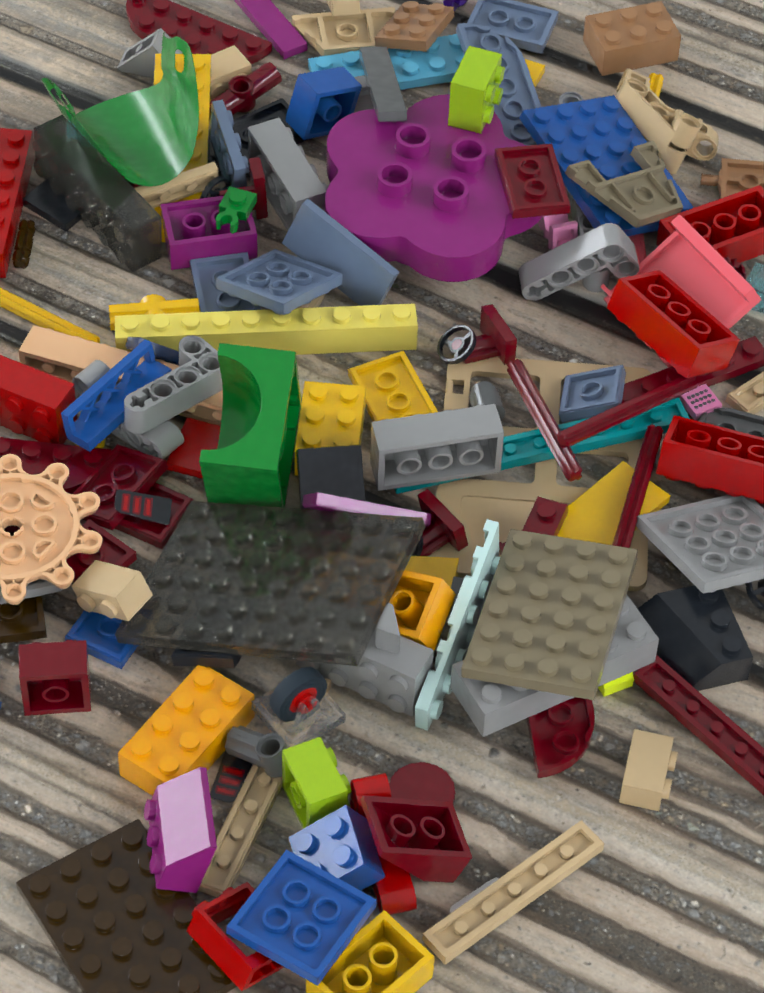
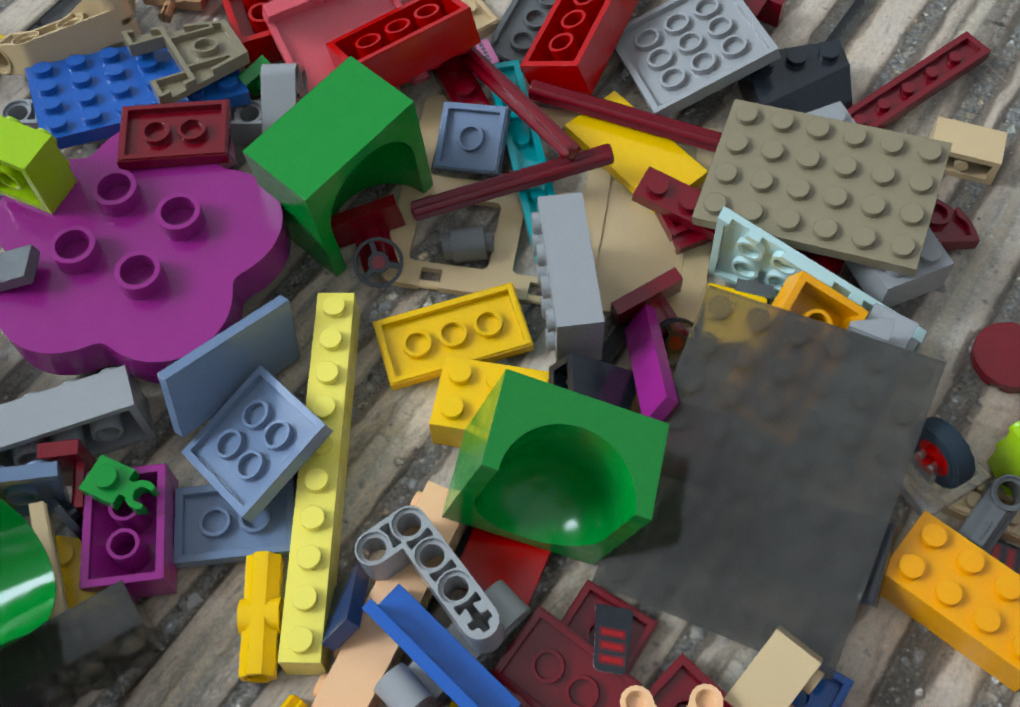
camera: 80 degrees left, 10 degrees up
none -> green plate [238,55,271,98]
none -> green piece [243,56,433,277]

